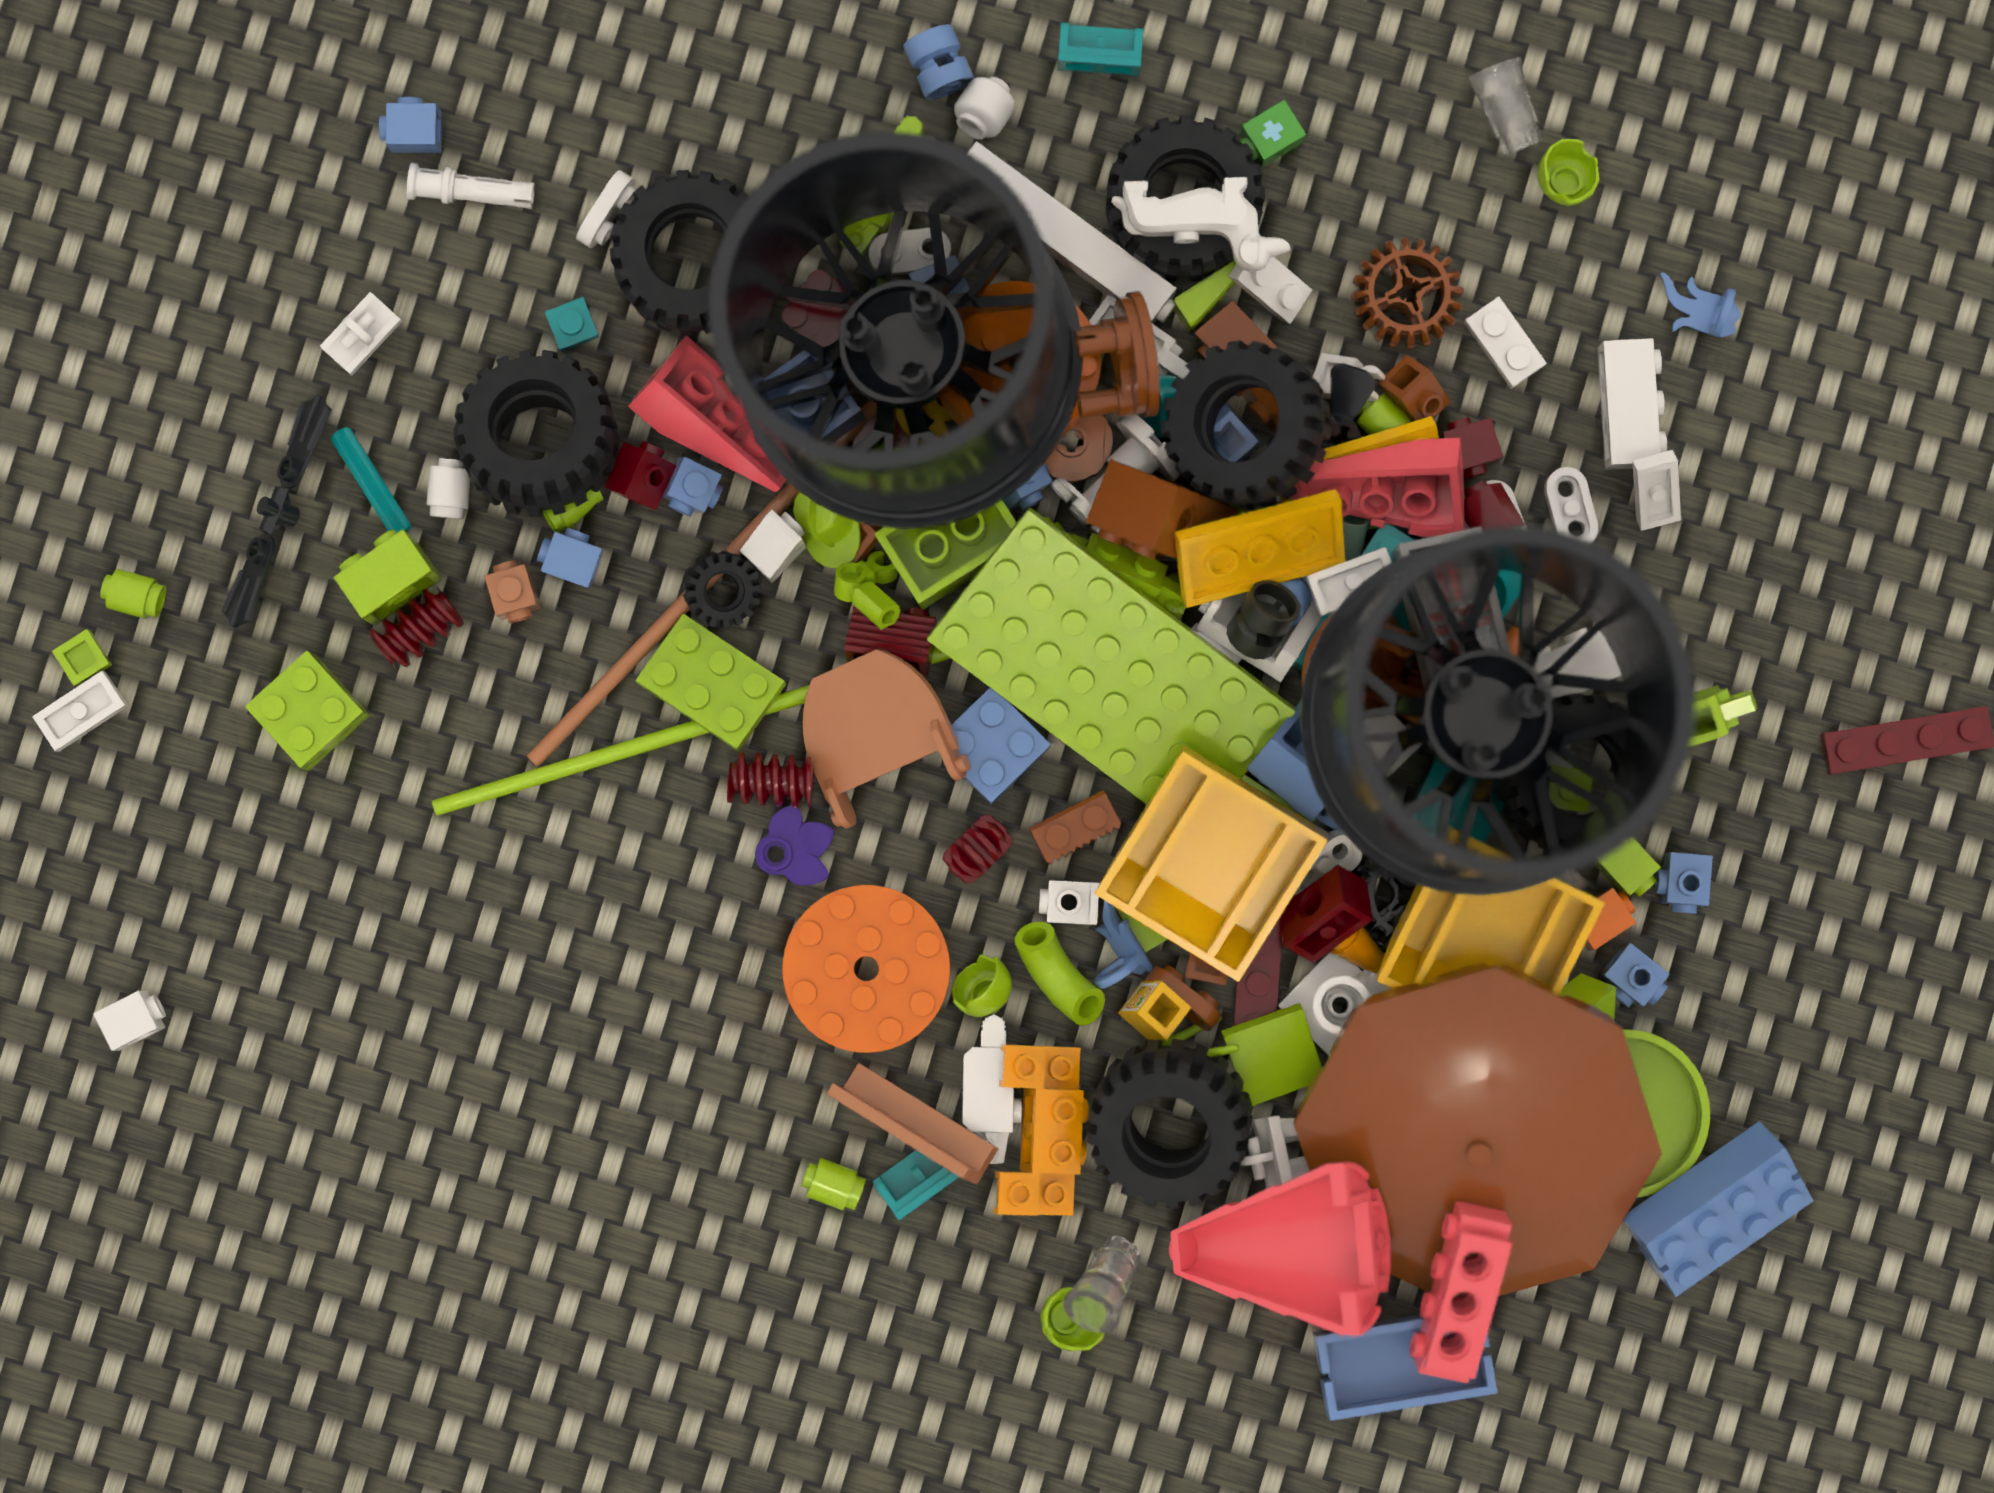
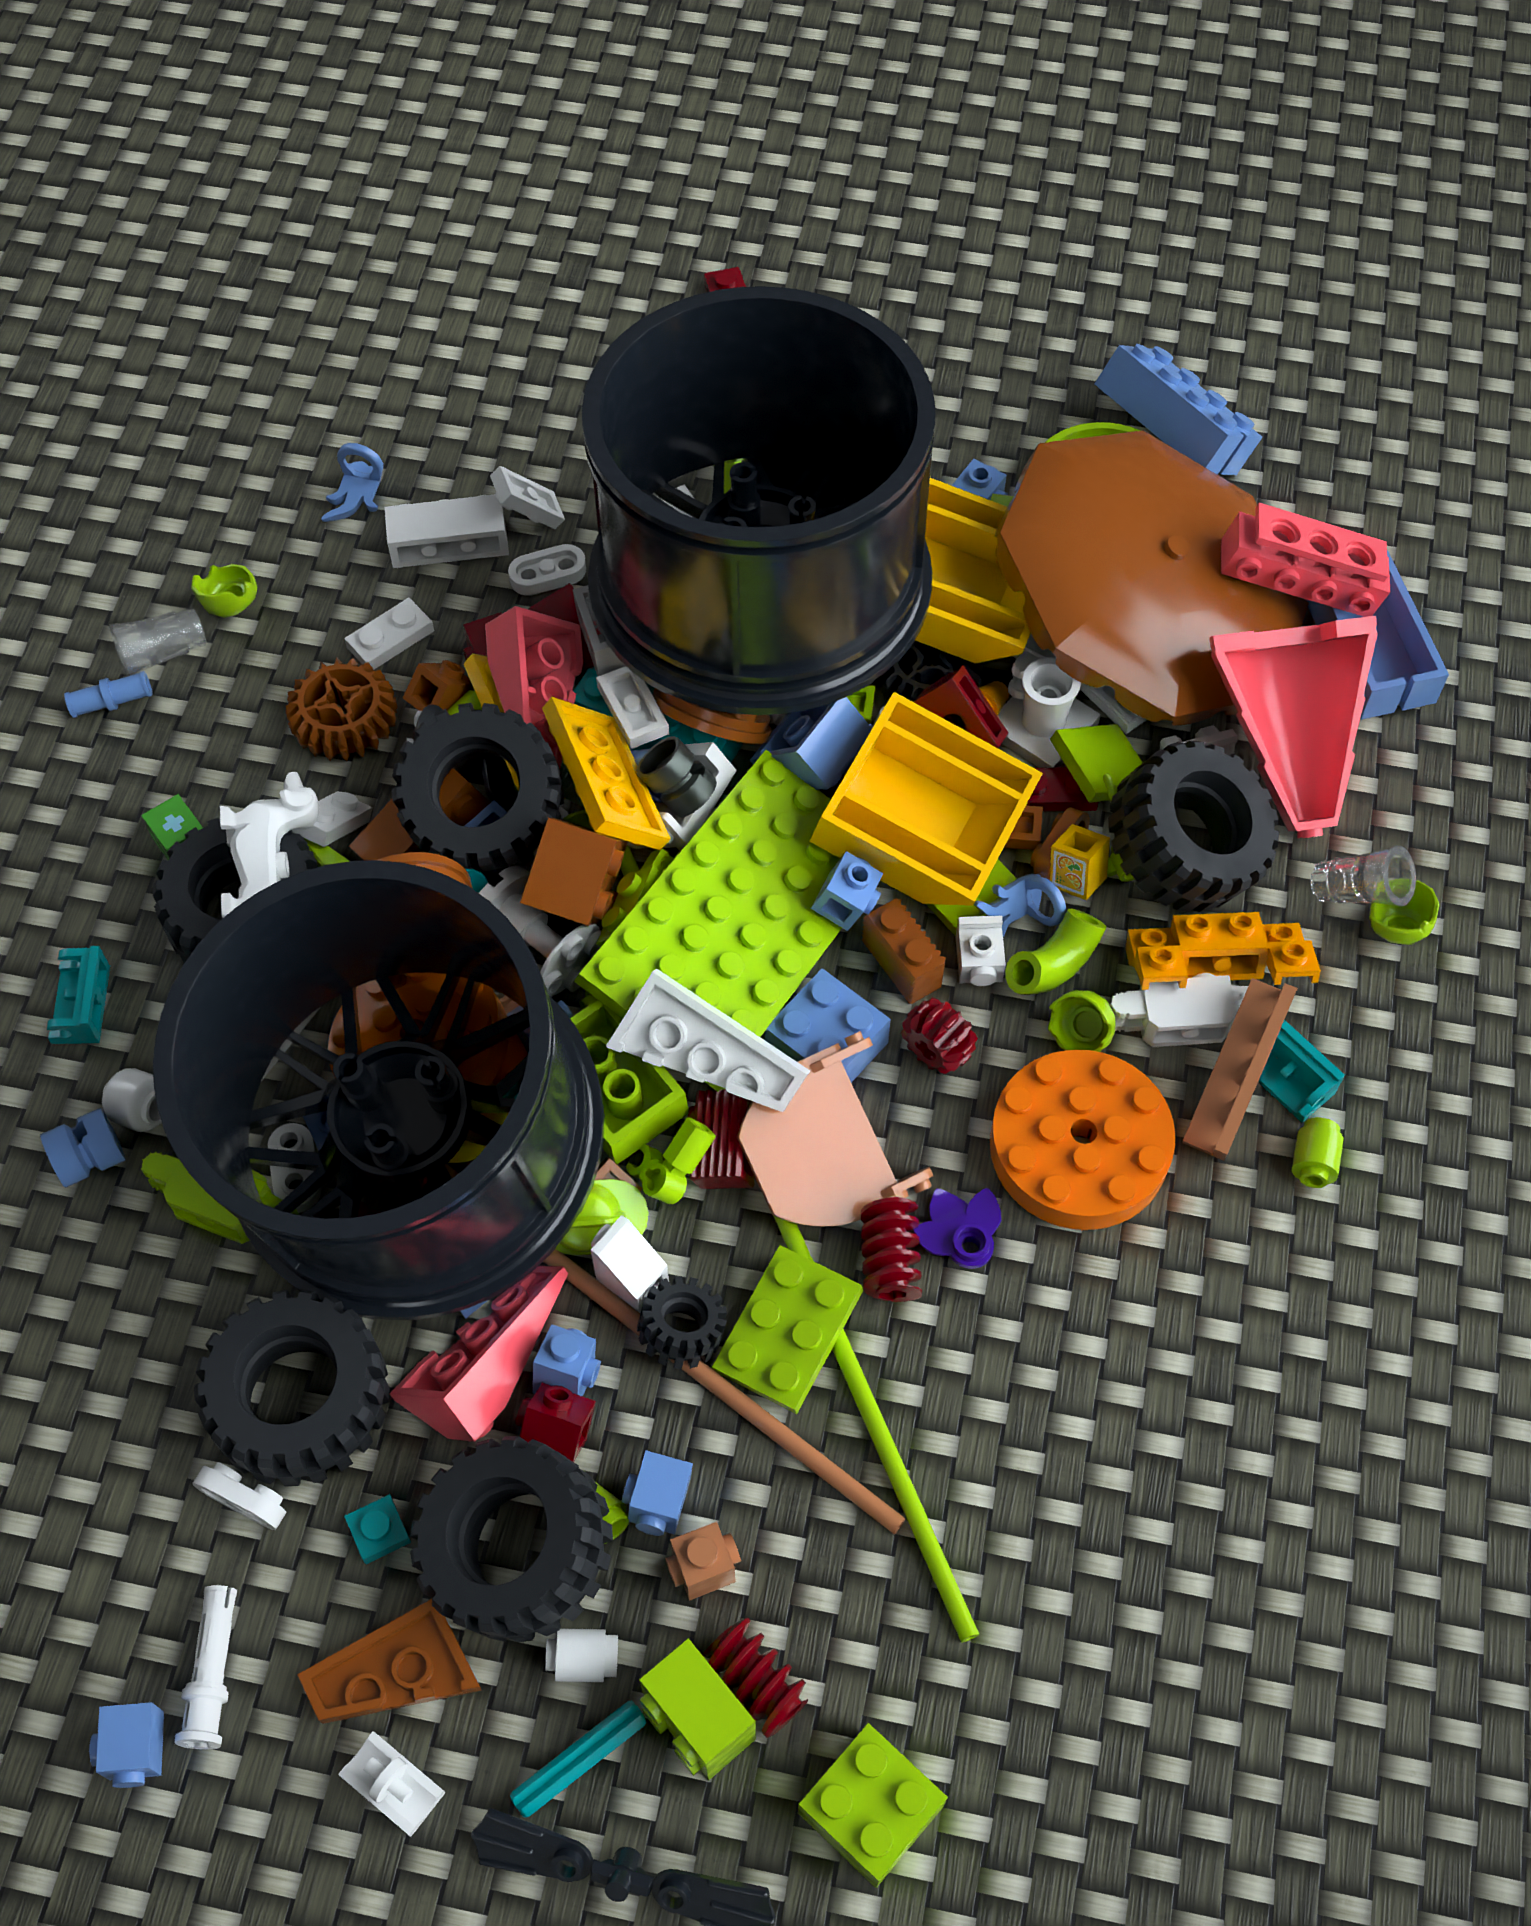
camera: 95 degrees left, 25 degrees down
none -> medium blue pin [64,671,153,718]
none -> dark orange wing [297,1599,482,1724]
none -> white wing [606,969,810,1112]
none -> medium blue brick [811,851,883,931]

